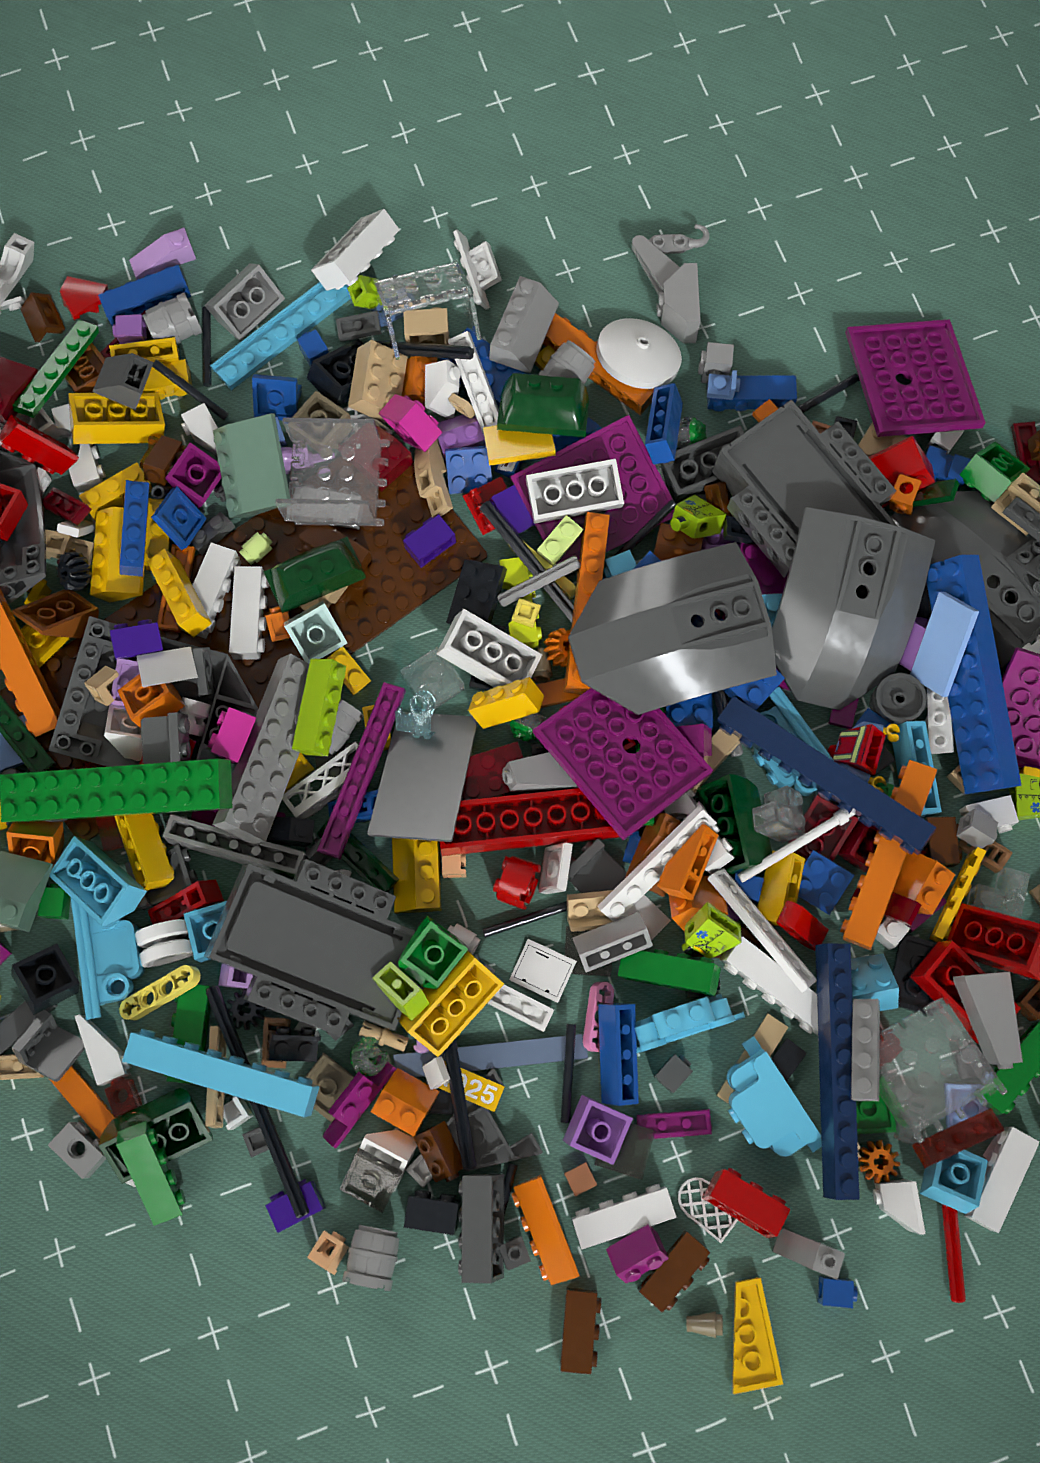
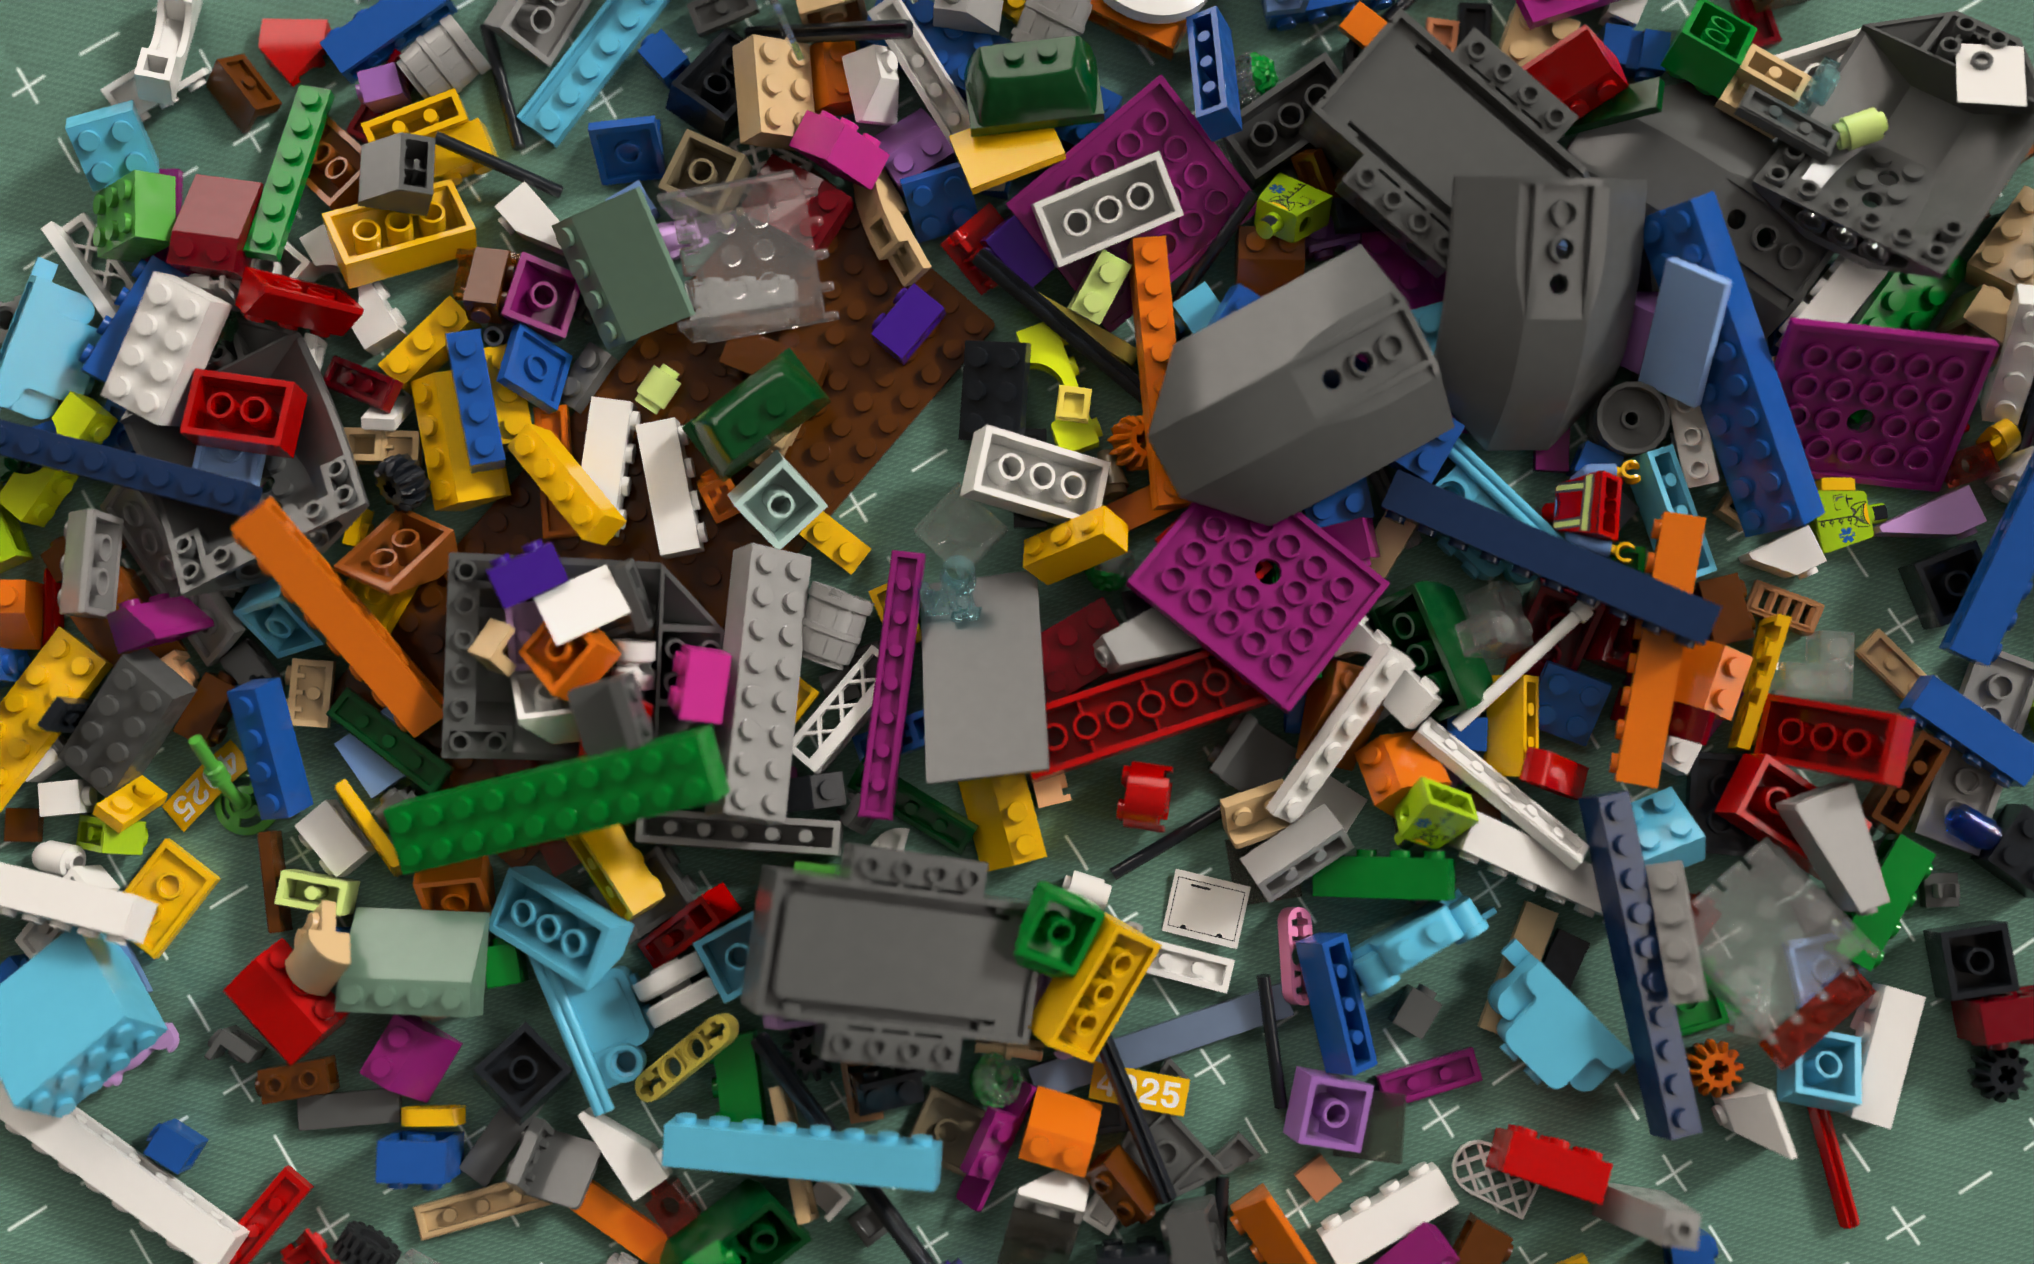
camera: 10 degrees left, 10 degrees up
lime brick [292,659,346,756] -> none
lime slope [372,961,429,1021] -> none
white tile [422,1056,450,1090] -> none
tan tile [449,393,475,418] -> none
light grey axle [497,556,581,607] -> none
white tile [539,842,573,894] -> none
orange slope [657,824,718,901] -> none
orange bracket [889,474,921,516] -> none
light grey brick [957,808,998,849] -> none

